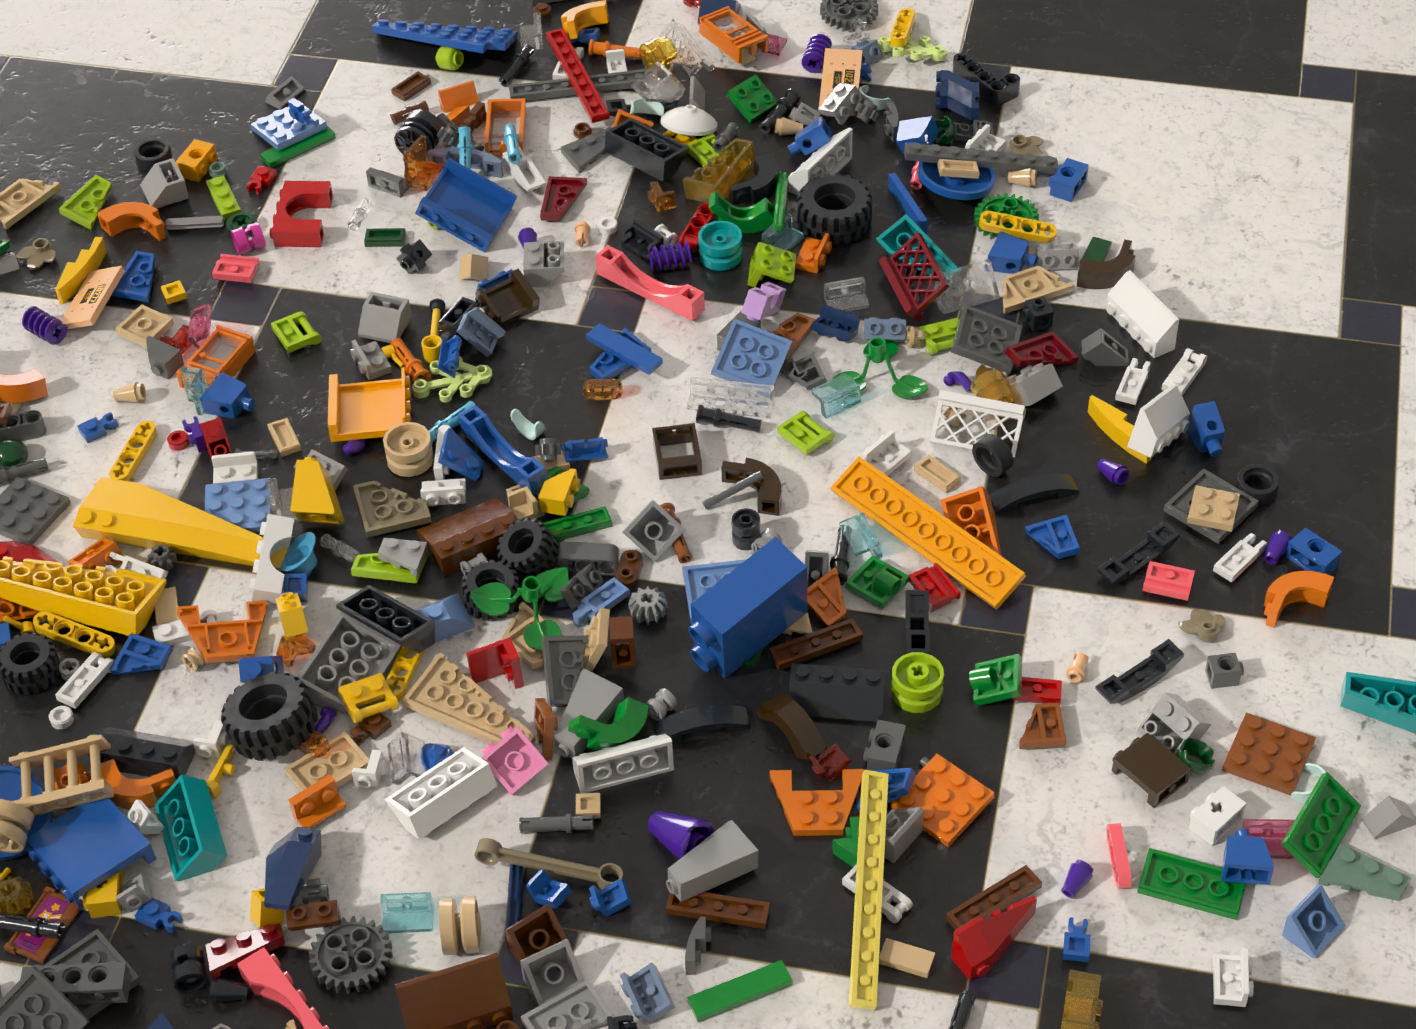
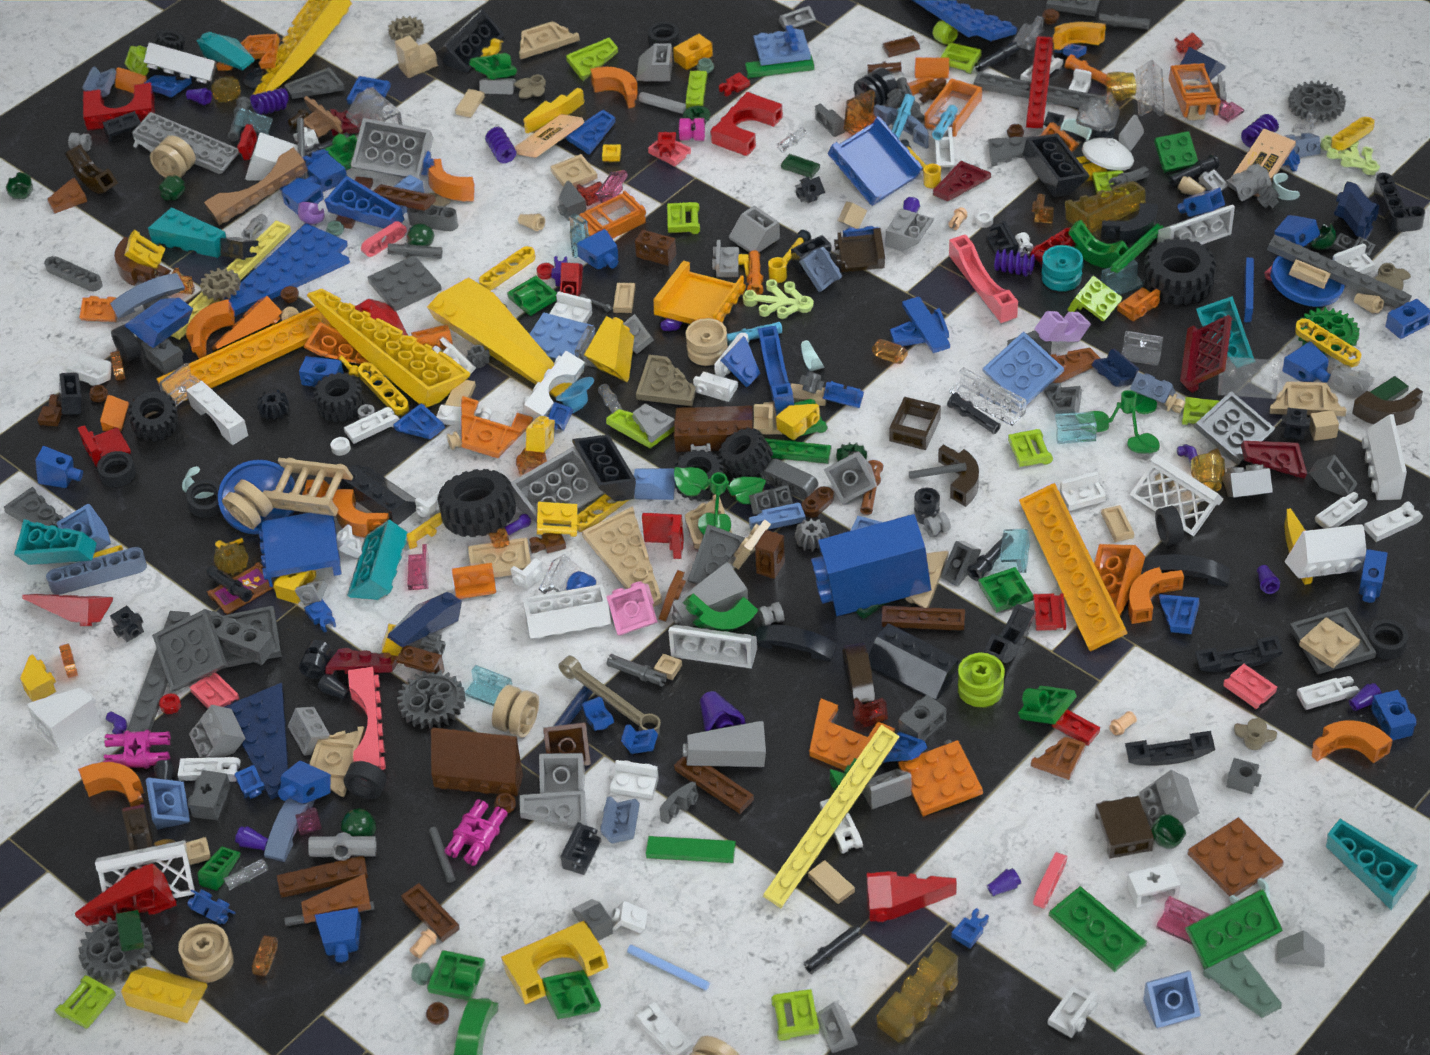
camera: 30 degrees right, 0 degrees up
blue plate [77,413,119,443] -> none
blue torso [238,655,284,683] -> none
blue hinge [438,336,462,378] -> none
orange wing [807,568,847,627] -> none
dark grey slope [884,101,898,142] -> none
reddish brown plate [946,865,1042,930] -> none
blue torso [1221,829,1274,885] -> none
none -> clear pink panel [407,544,429,590]
none -> green plate [507,275,557,316]
none -> white bracket [610,760,659,800]
none -> reddish brown brick [635,230,676,266]
none -> red plate [657,132,676,157]
none -> dark green gear [836,442,867,462]
none -> yellow piece [900,139,941,189]
none -> lime plate [940,42,981,74]
none -> orange arch [1128,567,1184,624]
none -> tan panel [1309,411,1339,441]

